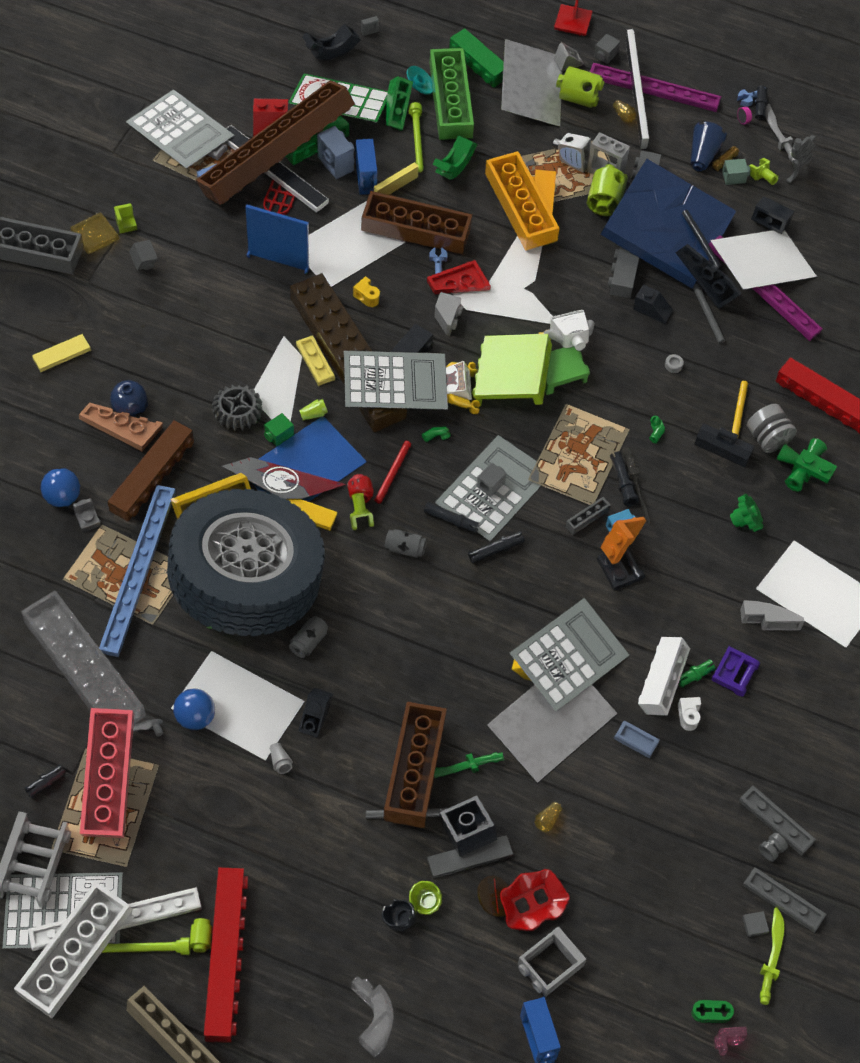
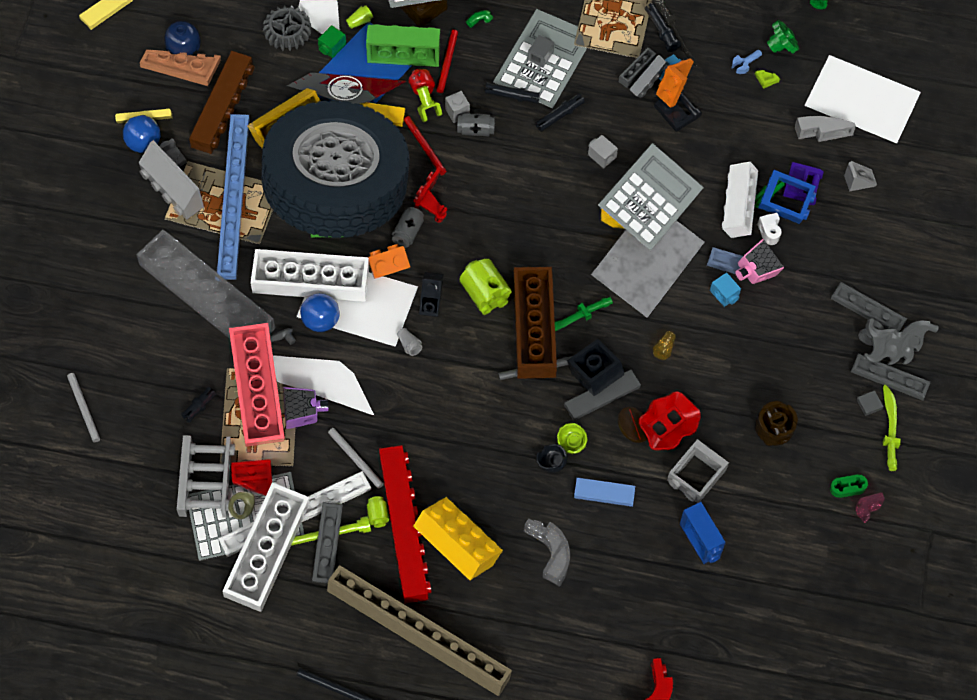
camera: 10 degrees left, 5 degrees up
none -> light yellow tile [115,109,173,124]
none -> light grey slope [139,140,204,220]
none -> olive piece [228,491,255,519]
none -> red wing [231,459,272,496]
none -> white brick [251,249,369,302]
none -> white sticker [273,356,374,415]
none -> torso [283,387,328,429]
none -> dark grey tile [312,502,343,584]
none -> light grey bar [328,428,384,489]
none -> bright green brick [366,24,440,67]
none -> orange bracket [367,244,410,279]
none -> red bar [404,116,447,175]
none -> red plate [413,167,447,223]
none -> yellow brick [413,497,503,580]
none -> light grey brick [445,91,470,123]
none -> lime cylinder [460,259,512,315]
none -> medium blue tile [574,478,635,507]
none -> light grey brick [588,135,618,168]
none -> piece [629,55,670,98]
none -> dark azure brick [710,272,741,307]
none -> medium blue bar [732,50,762,74]
none -> torso [736,239,784,284]
none -> lime tile [755,70,780,88]
none -> dark brown brick [755,401,798,446]
none -> blue window [758,170,817,224]
none -> light grey slope [844,161,877,191]
none -> dark grey piece [864,318,938,365]

